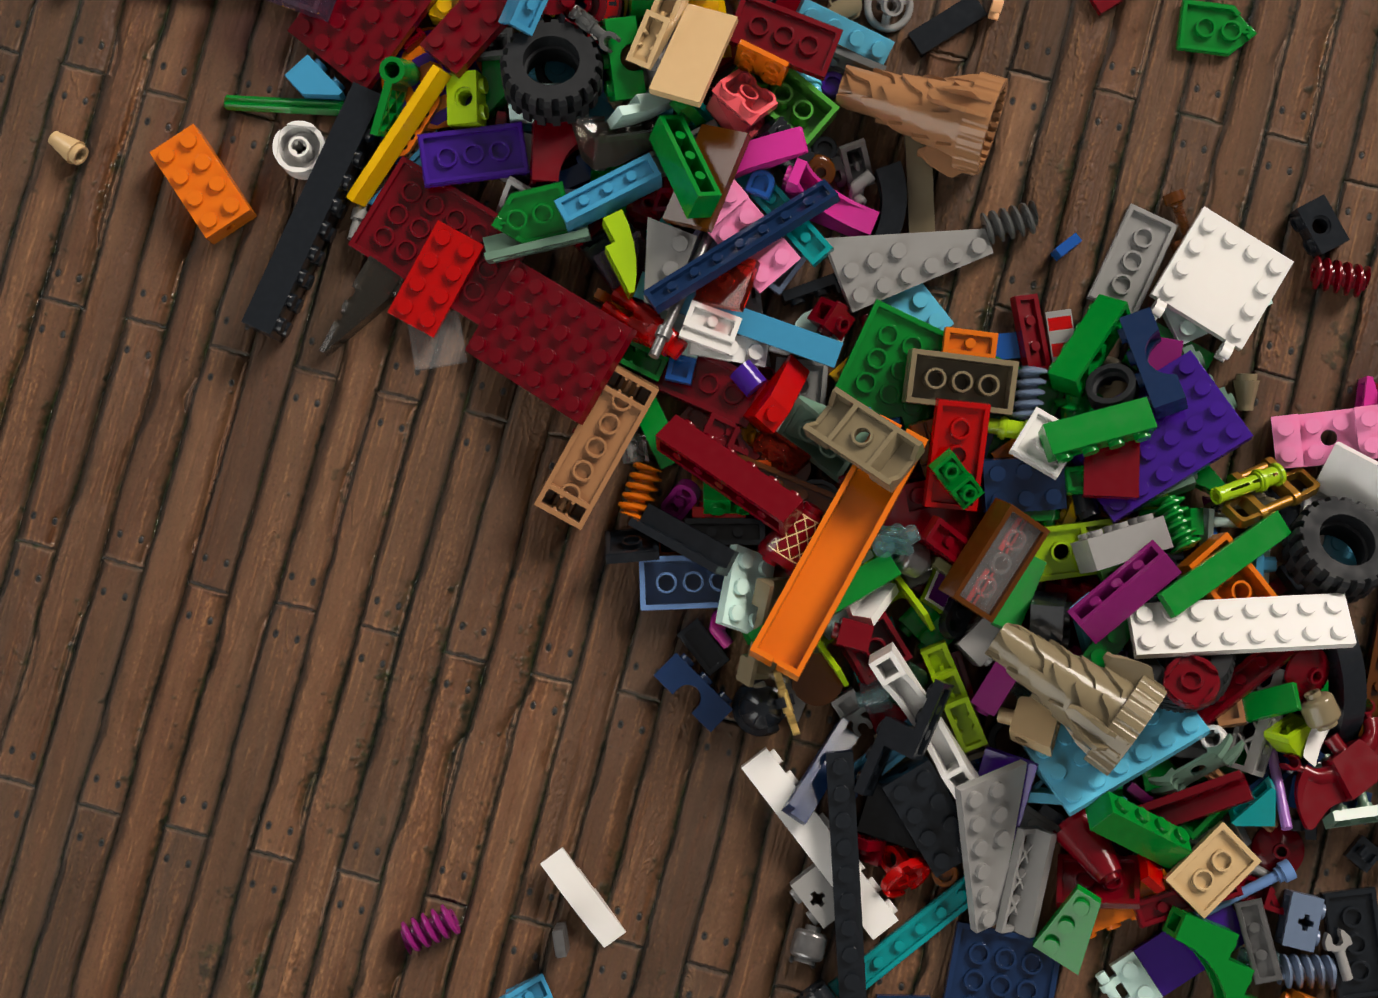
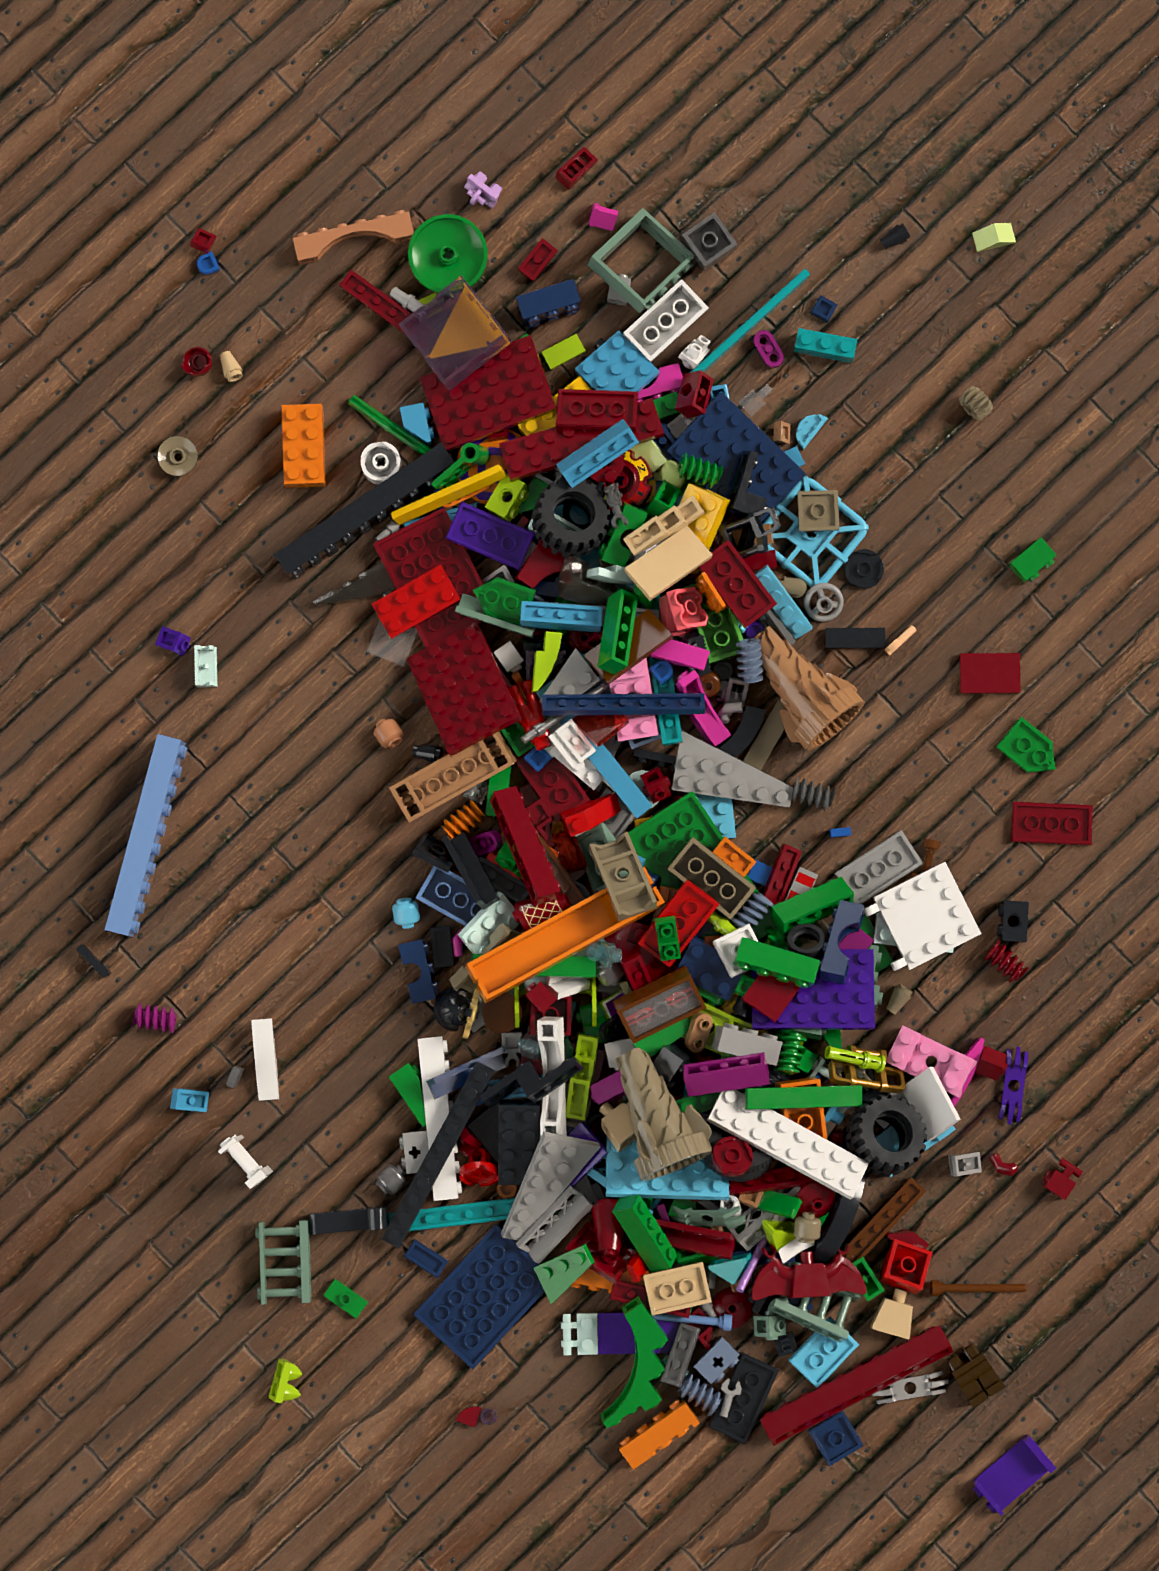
camera: 25 degrees right, 0 degrees up
dark purple brick [730,360,768,398] -> none
none -> black tile [76,944,112,978]
none -> medium blue brick [105,734,187,937]
none -> dark purple bracket [155,626,191,656]
none -> dark tan dish [157,436,198,476]
none -> dark red hair [181,346,212,377]
none -> light aqua hinge [194,645,218,688]
none -> nougat head [374,719,403,749]
none -> green slope [389,1063,426,1127]
none -> medium azure head [392,898,420,929]
none -> black cone [413,744,443,763]
none -> white brick [494,641,524,674]
none -> medium nougat plate [685,1012,713,1053]
none -> sand blue piece [736,638,763,683]
none -> sand green brick [753,1310,786,1340]
none -> dark red tile [1011,802,1093,845]

